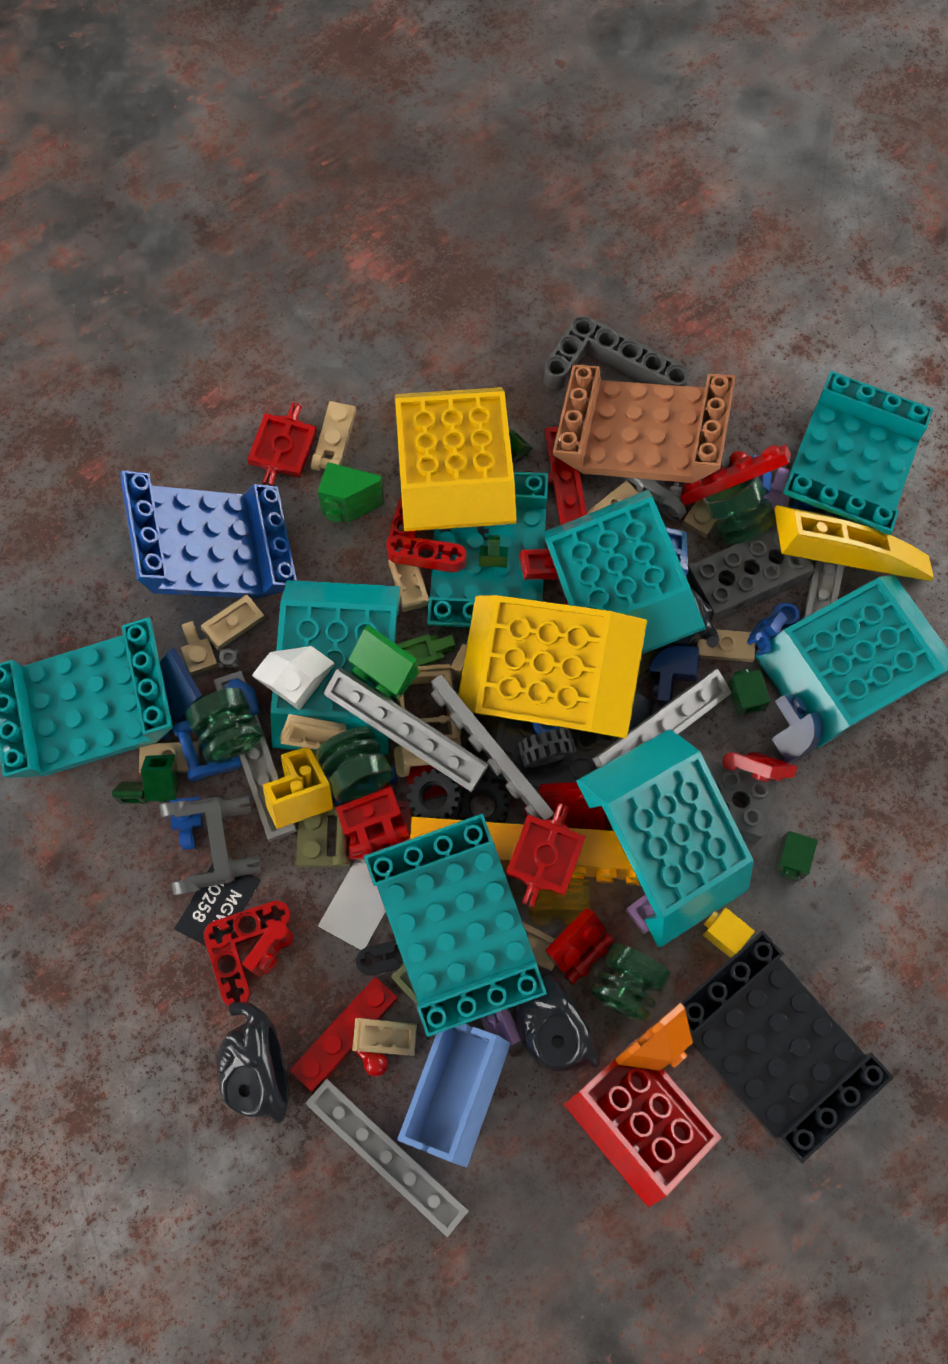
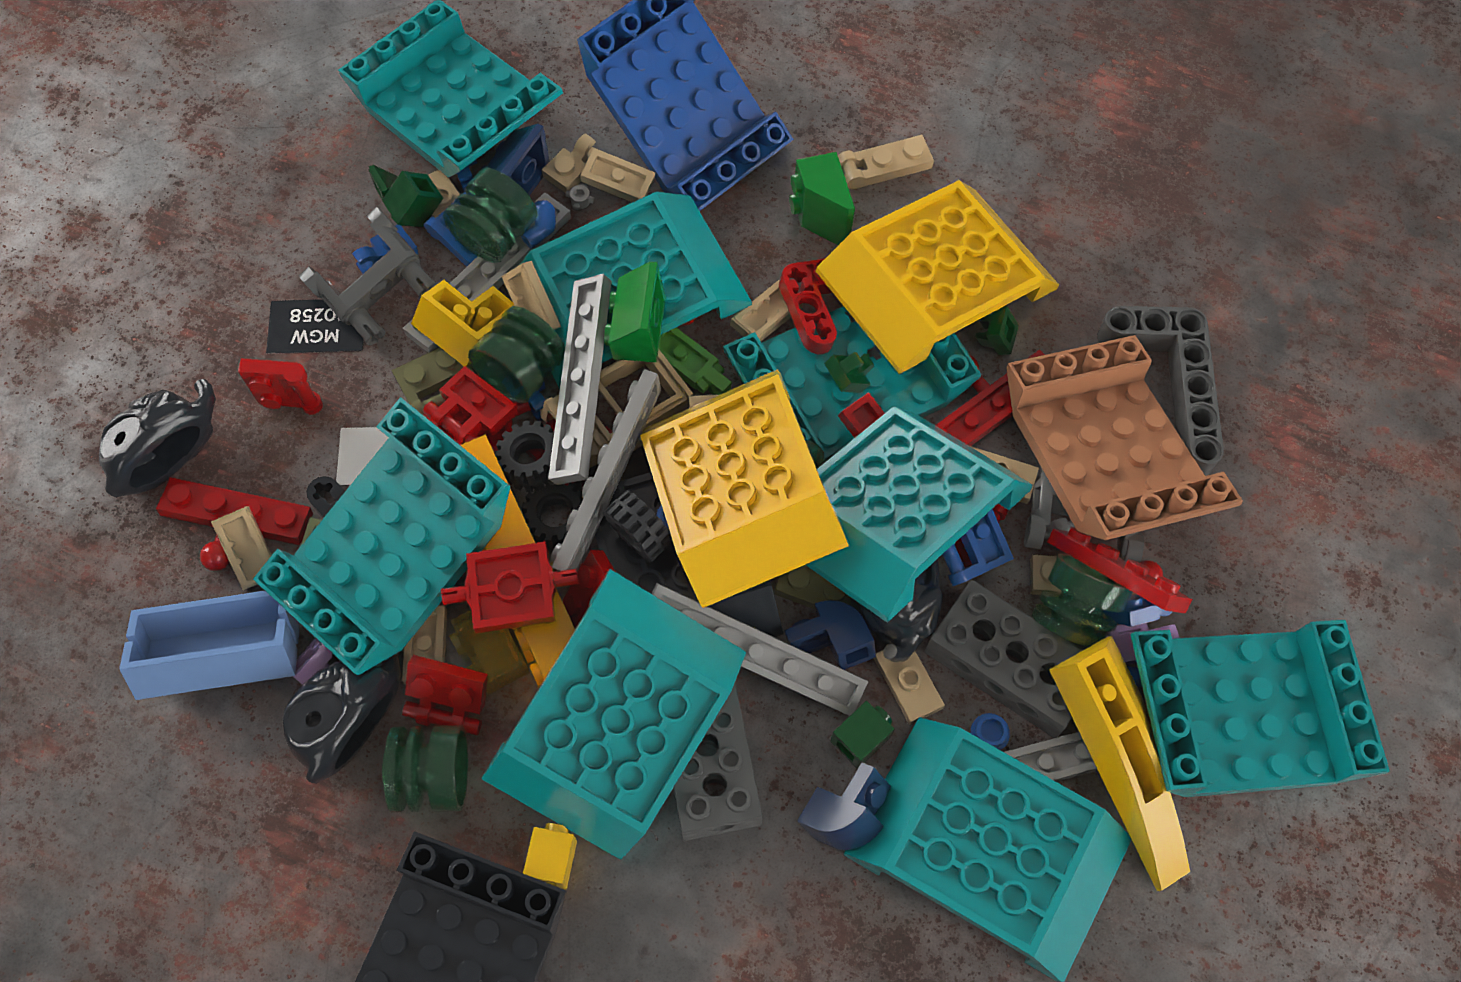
camera: 60 degrees right, 5 degrees down
red beam [204,901,291,1006] -> none
red plate [247,402,317,486] -> none
white slope [252,646,335,710] -> none
light grey plate [305,1079,469,1237] -> none
red slope [563,1039,722,1208] -> none
orange slope [615,1003,693,1071] -> none
red plate [722,752,798,782] -> none
blue plate [747,610,787,657] -> none
dark green brick [774,831,818,881] -> none

